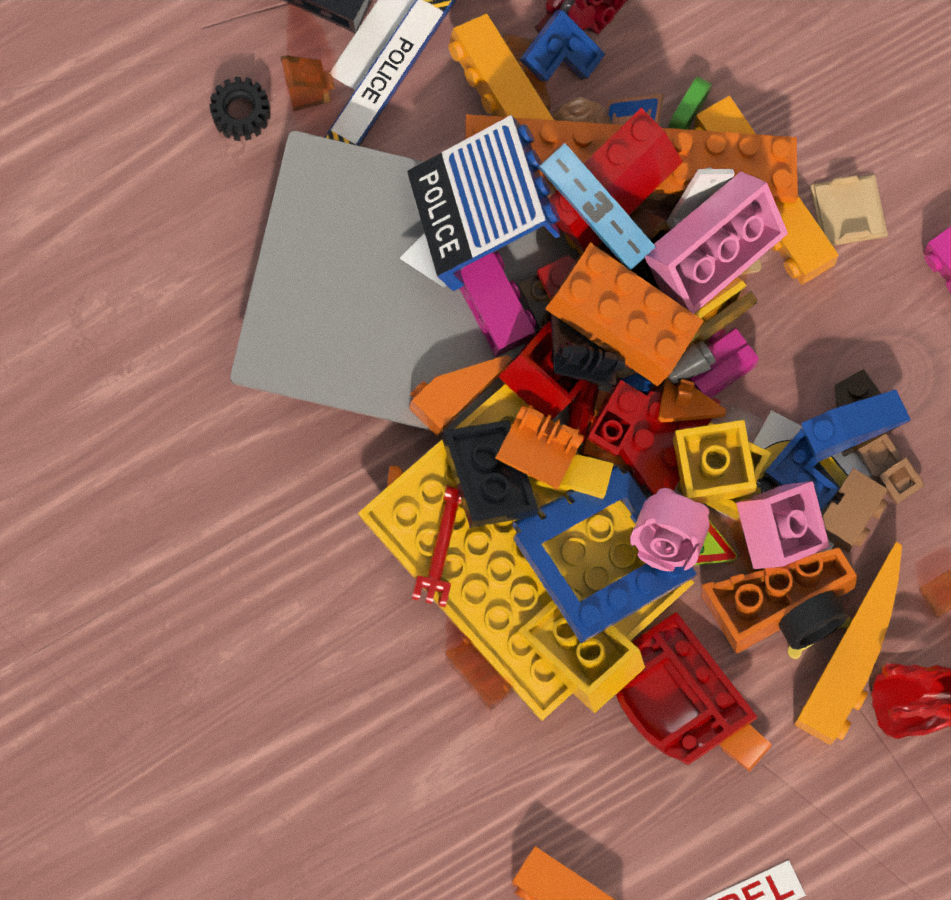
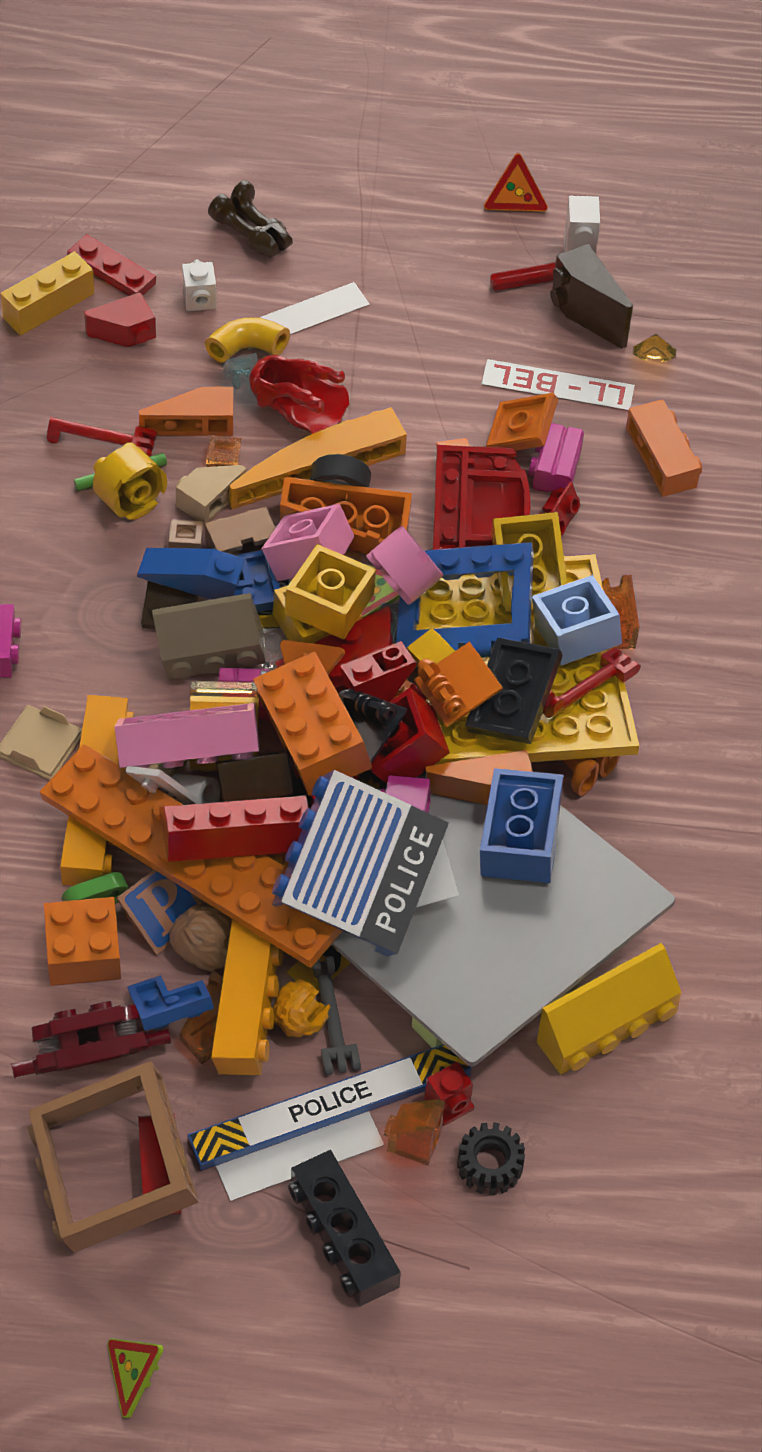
camera: 150 degrees left, 20 degrees down
tile [538,143,656,270] -> none
none -> orange brick [43,897,121,986]
none -> dark tan slope [152,593,266,680]
none -> tan slope [175,465,246,526]
none -> light orange piece [273,979,331,1037]
none -> dark grey hinge [312,956,361,1075]
none -> red brick [424,1062,475,1126]
none -> blue slope [480,768,563,883]
none -> orange tile [486,392,558,451]
none -> dark pink brick [528,423,584,492]
none -> light blue brick [532,575,622,665]
none -> yellow slope [537,943,682,1075]
none -> red hinge [539,482,581,536]

